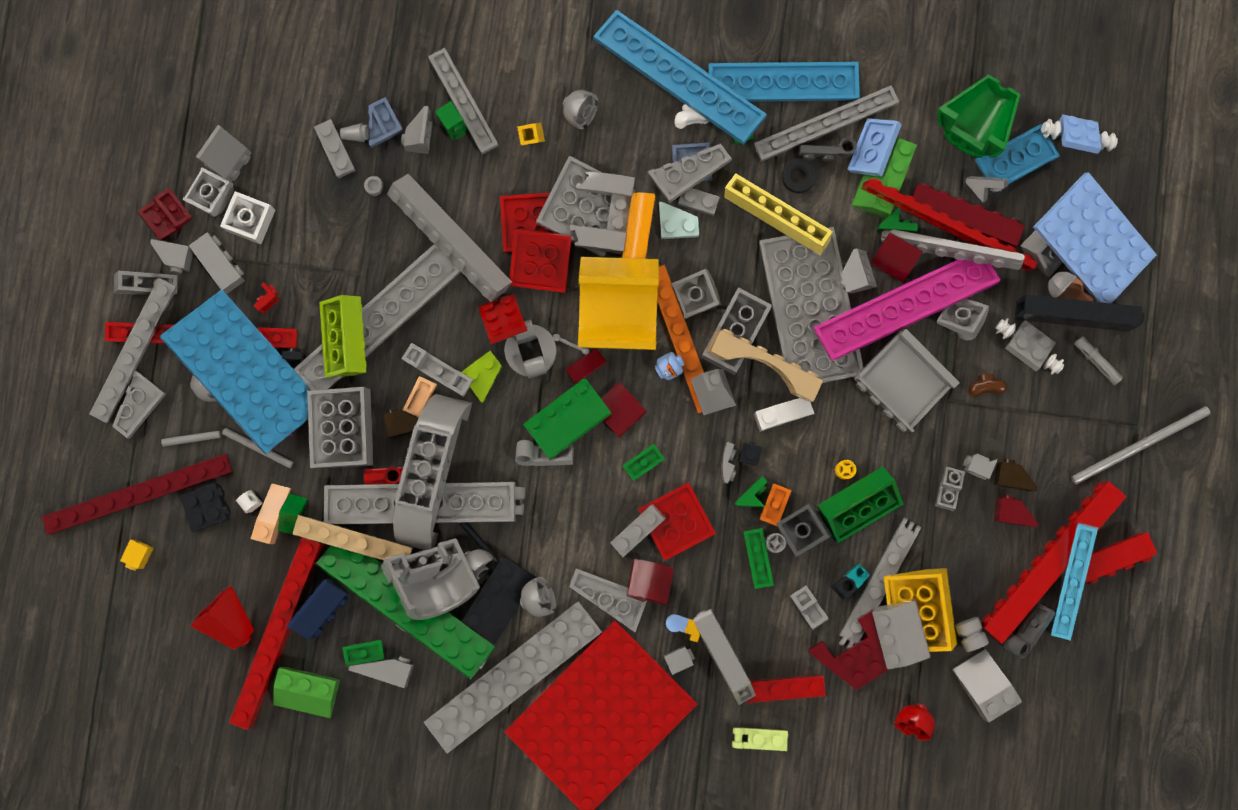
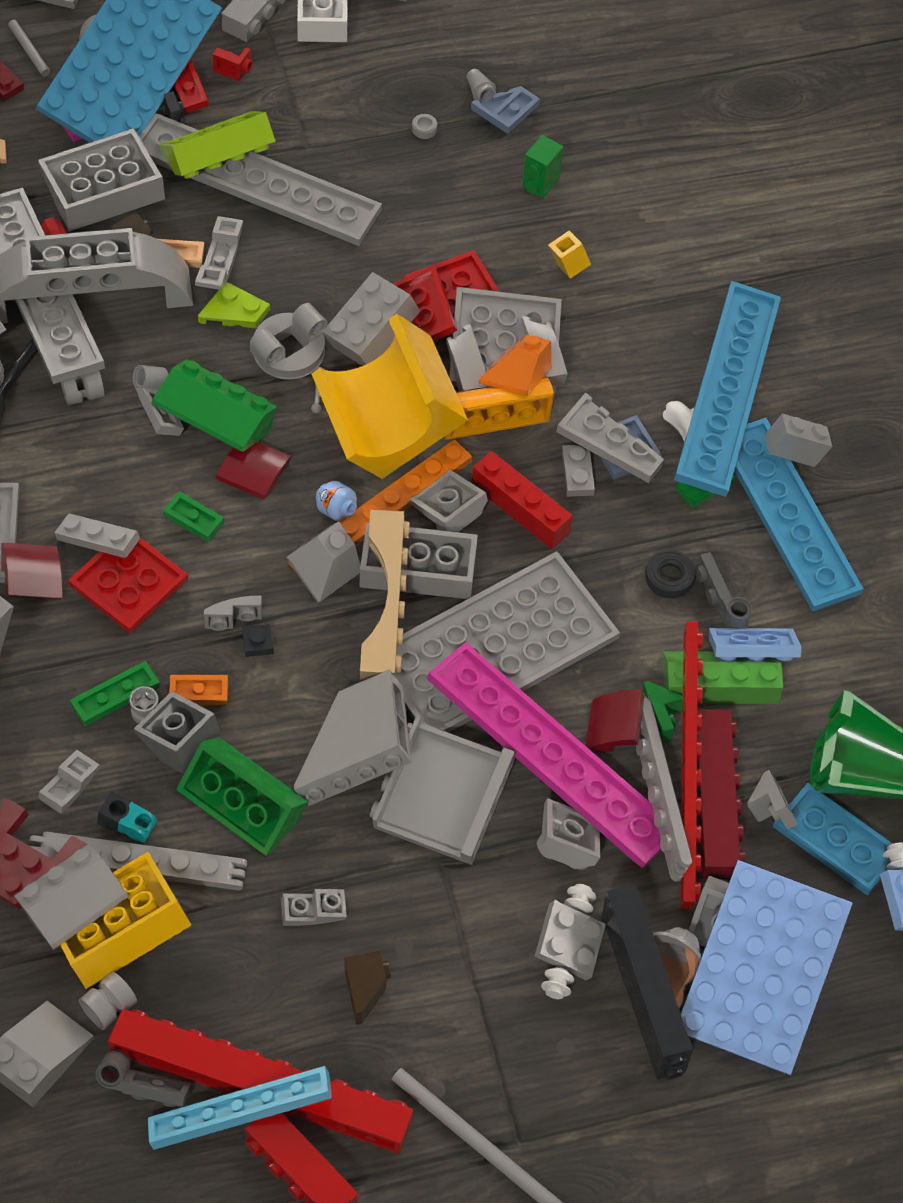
camera: 65 degrees right, 25 degrees down
light grey bar [222,428,294,468] -> none
light grey plate [314,119,355,179] -> none
light grey brick [387,174,512,302] -> none
light grey slope [401,106,433,154] -> none
light grey plate [428,48,499,155] -> none
red plate [478,294,528,344] -> none
light grey cylinder [563,90,598,129] -> none
dark red slope [565,348,607,384] -> none
light aqua wing [659,202,699,239] -> none
light yellow brick [724,173,833,255] -> none
green slope [733,476,768,507] -> none
light grey plate [754,85,899,162] -> none
white slope [754,398,814,432] -> none
yellow wheel [835,460,856,480] -> none
light grey slope [841,248,877,293] -> none
light grey window [963,454,998,480] -> none
reddish brown piece [968,374,1007,397] -> none
dark red slope [994,495,1038,527] -> none
light grey pin [1074,336,1123,385] -> none
none -> light grey slope [294,670,412,806]
none -> light grey brick [323,272,420,366]
none -> red brick [472,451,573,549]
none -> orange slope [479,335,552,396]
none -> light grey brick [765,413,832,467]

